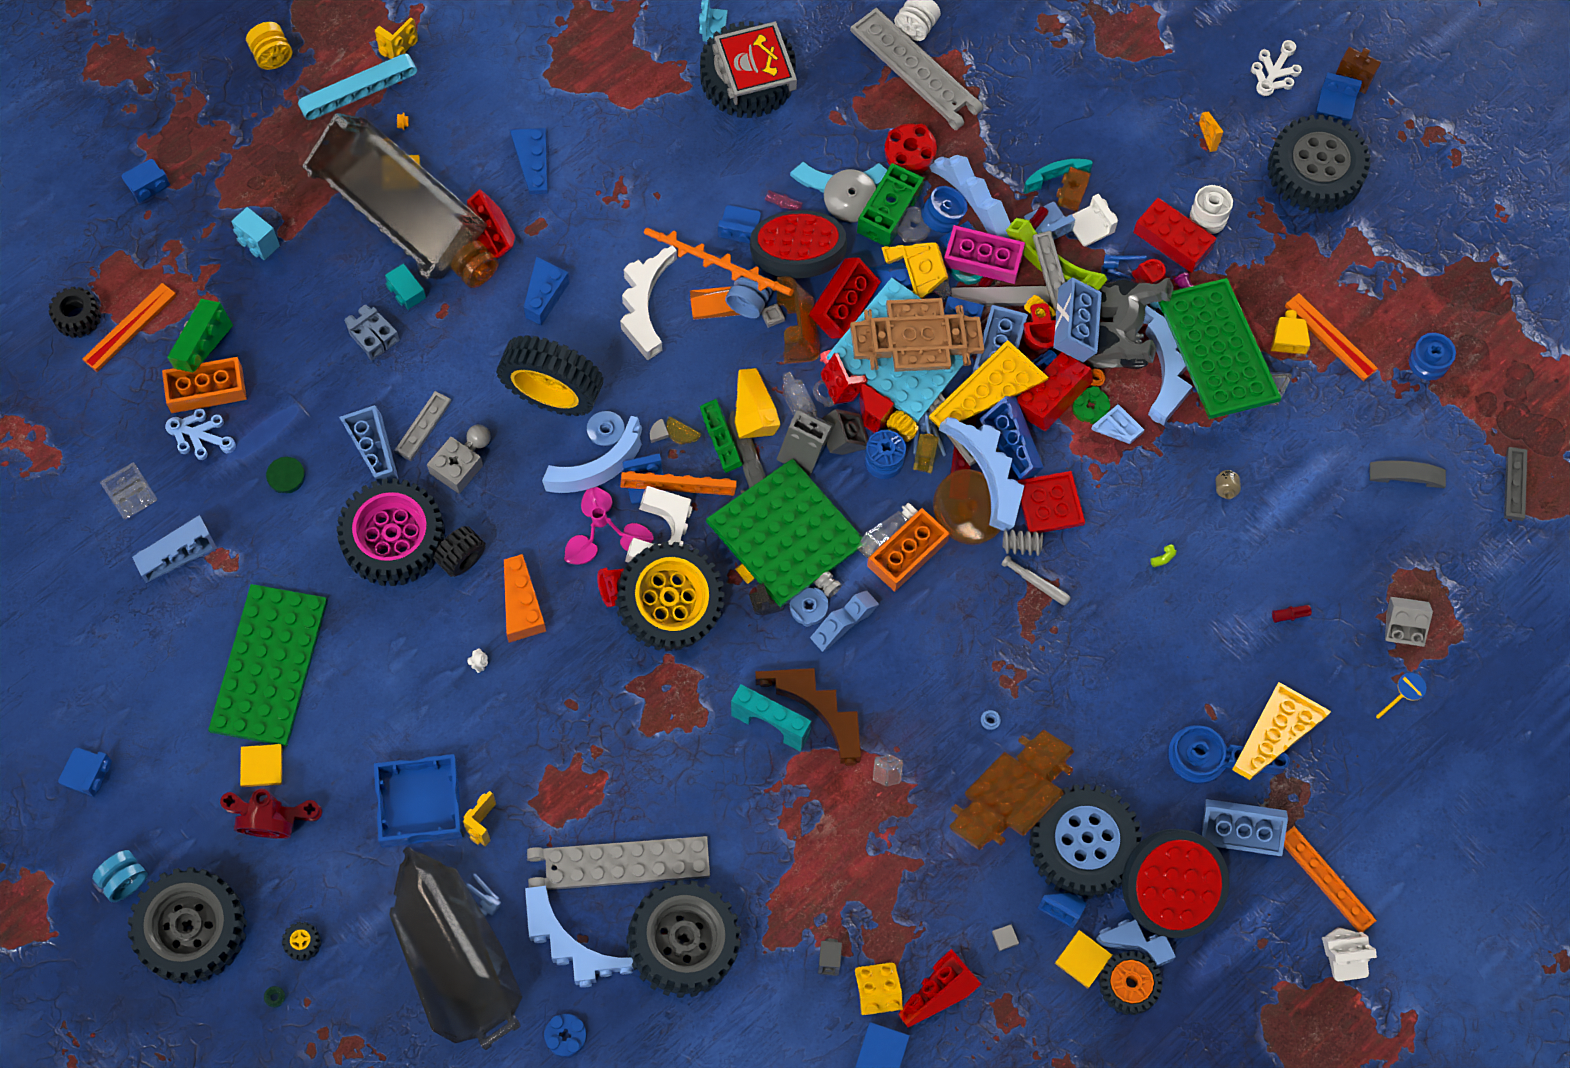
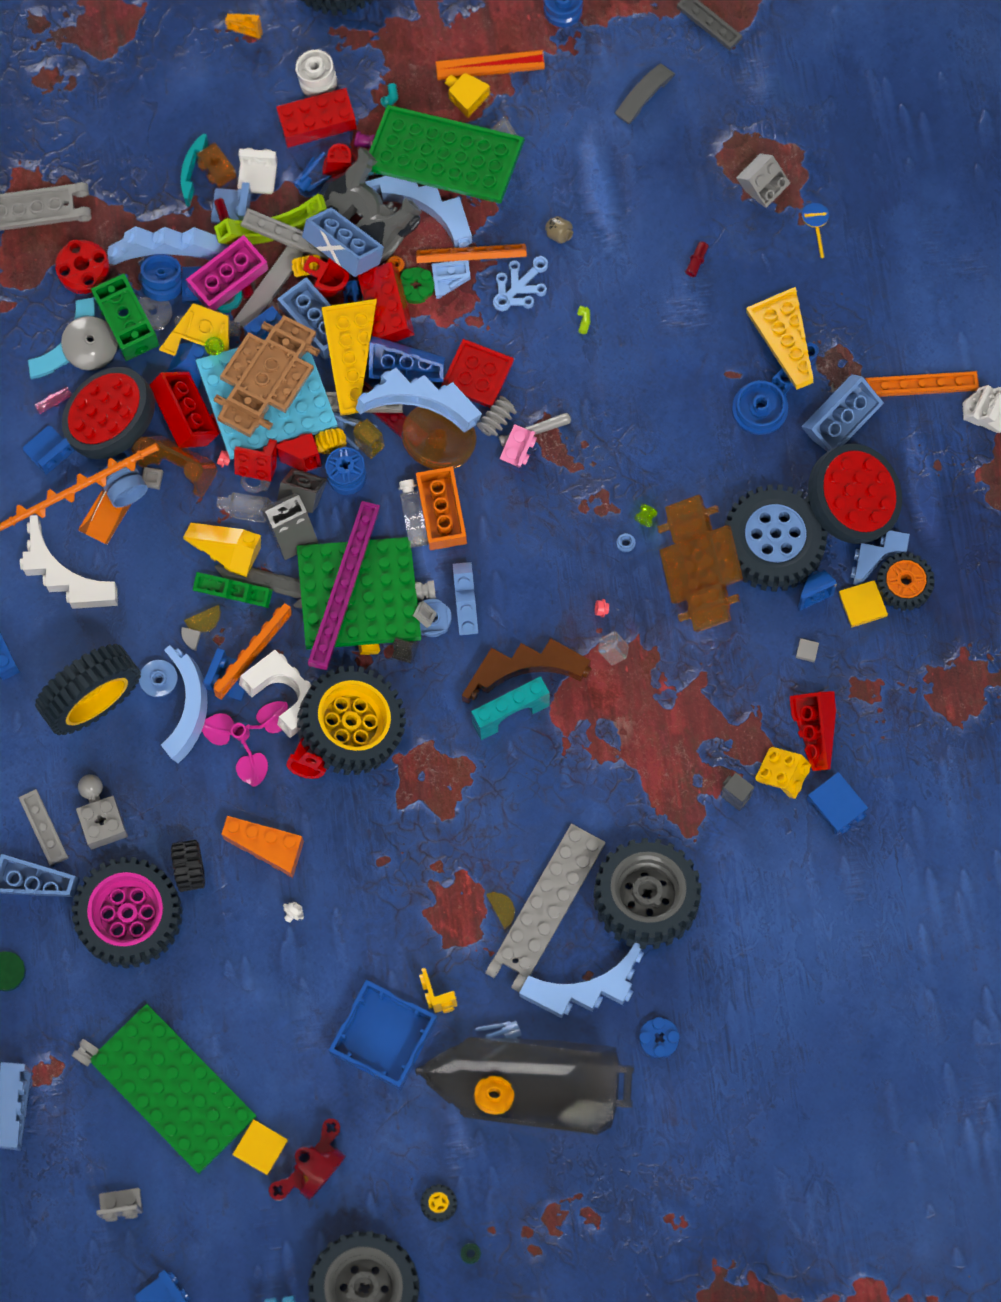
camera: 50 degrees left, 5 degrees up
none -> light grey wheel [72,1039,99,1067]
none -> light grey bracket [96,1188,143,1222]
none -> clear neon green wheel [205,337,224,356]
none -> magenta plate [308,501,380,670]
none -> teal arm [380,83,398,108]
none -> light grey tile [413,601,437,628]
none -> orange tile [416,244,527,263]
none -> light orange tile [474,1076,515,1115]
none -> clear yellow tile [486,892,515,930]
none -> light blue plant [493,256,548,311]
none -> bright pink bracket [500,424,537,468]
none -> coral plate [595,599,609,617]
none -> clear neon green wheel [634,504,658,527]

